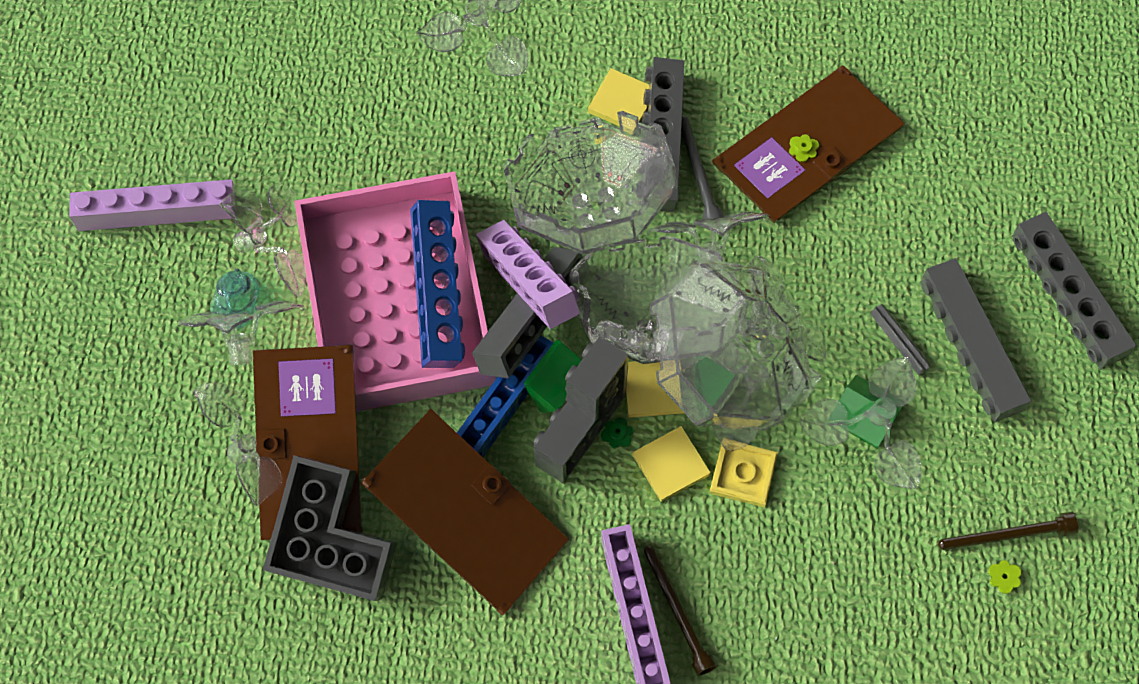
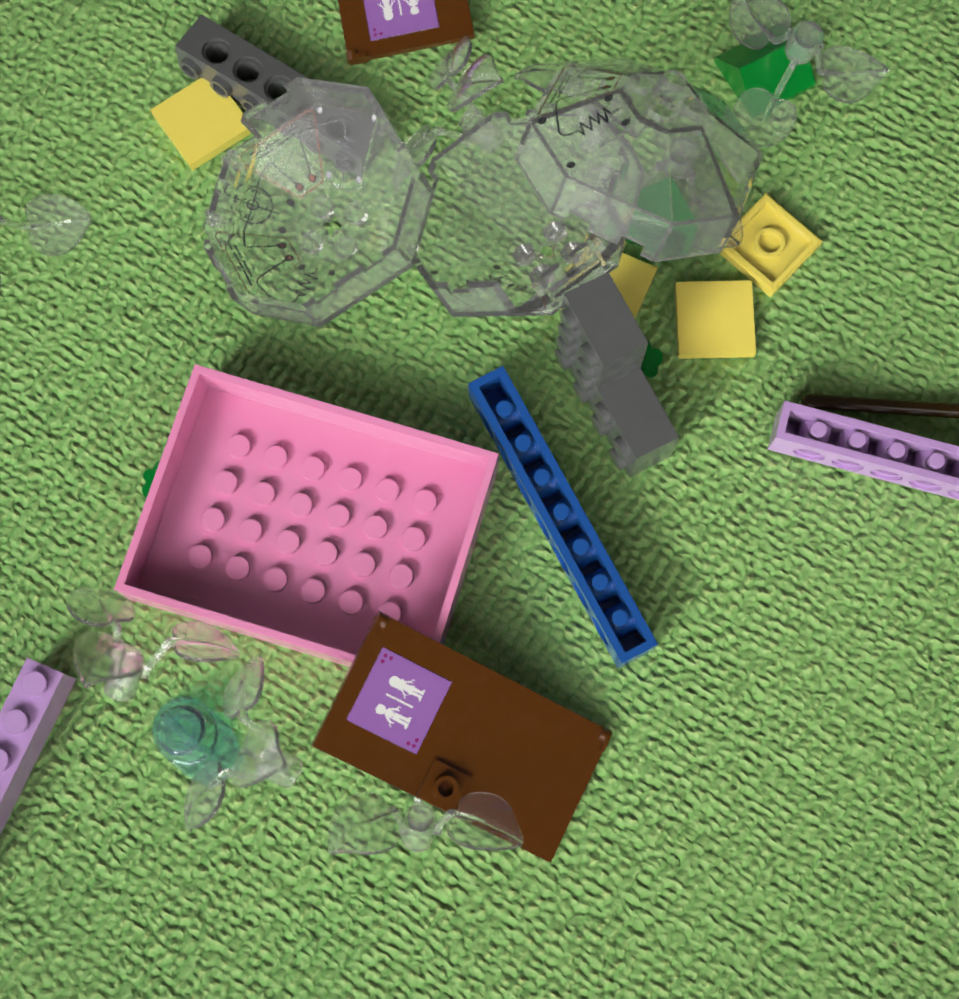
camera: 60 degrees left, 10 degrees up
dark grey brick [263,456,397,601] -> none
reddish brown door [361,409,569,616] -> none
blue brick [410,200,465,368] -> none
dark grey brick [472,247,588,378] -> none
lavender brick [475,220,580,329] -> none
green slope [524,339,582,413] -> none
dark grey piece [681,116,726,229] -> none

